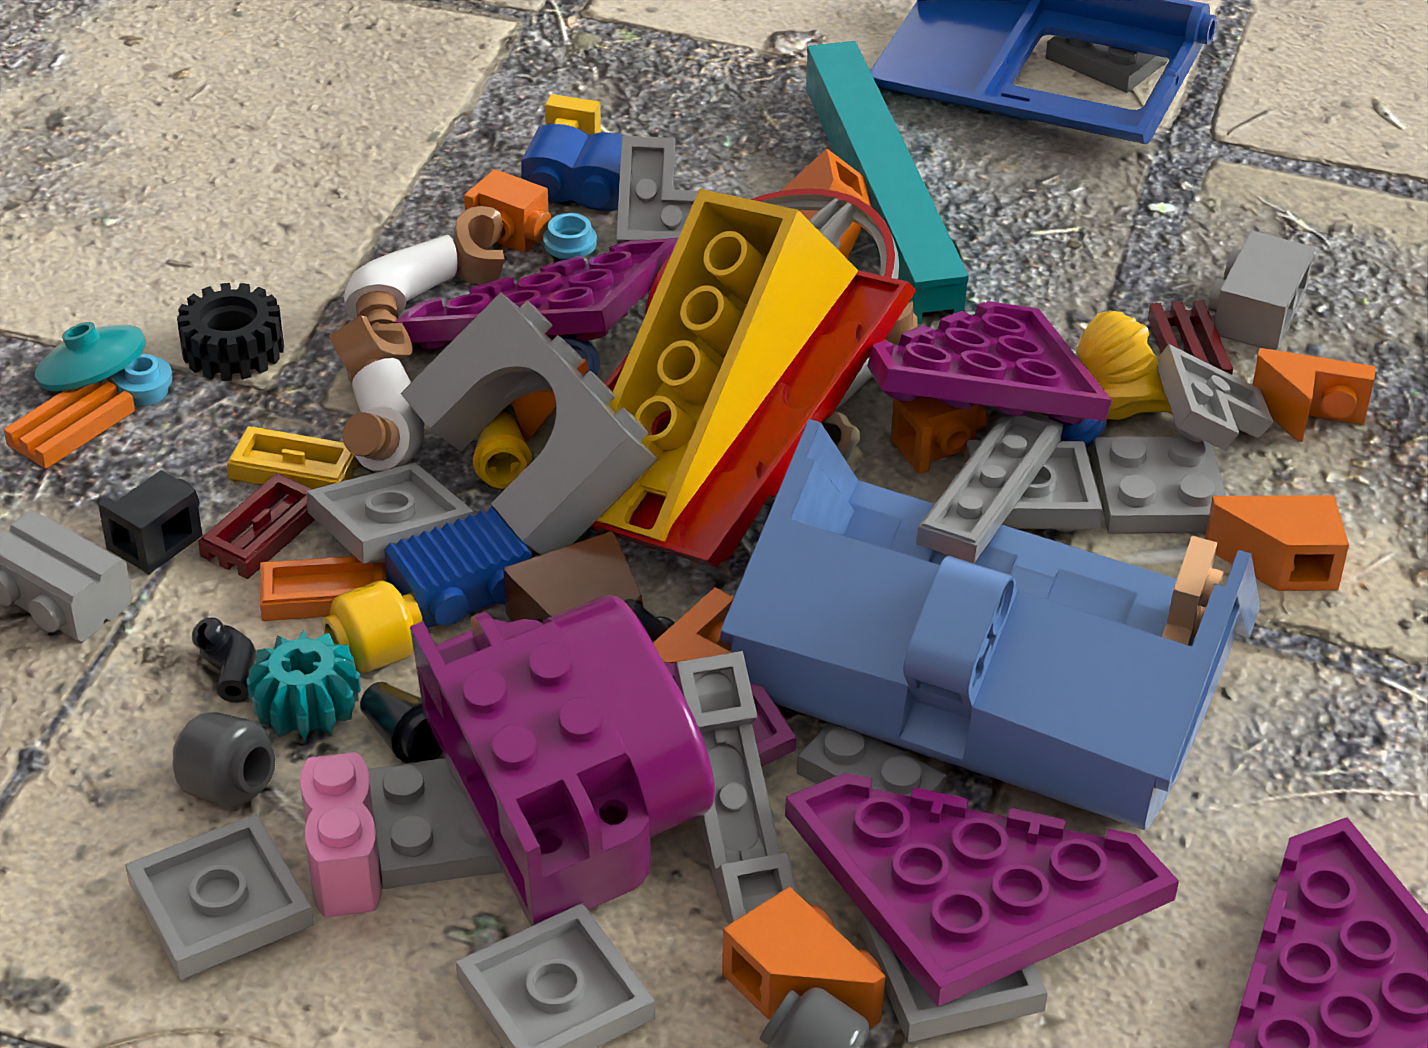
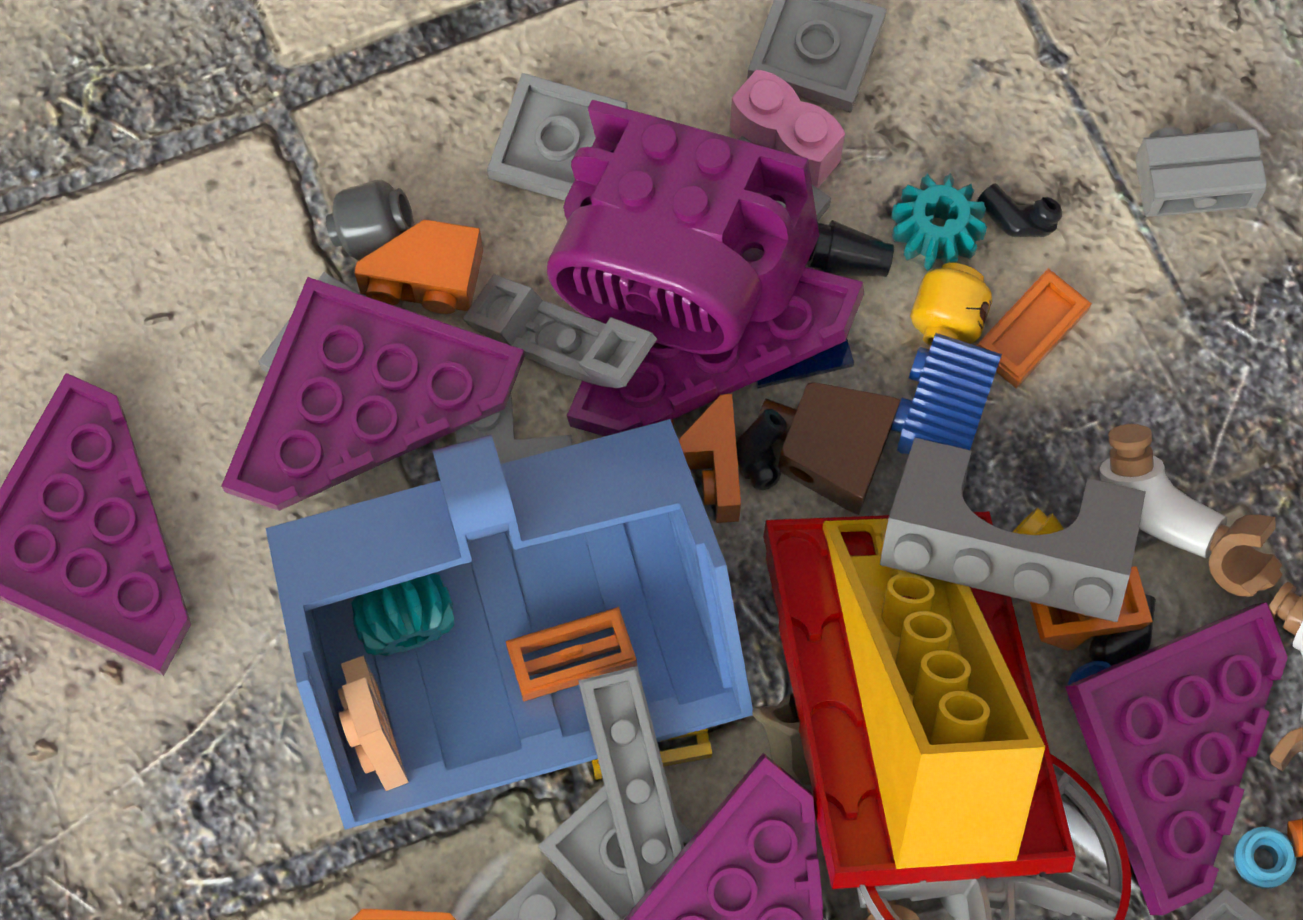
camera: 140 degrees right, 30 degrees up
black brick [98,470,203,574] -> none
dark grey head [172,712,275,806] -> none
dark red tile [198,473,315,579] -> none
yellow tile [226,426,360,489] -> none
light grey plate [307,462,474,564] -> none

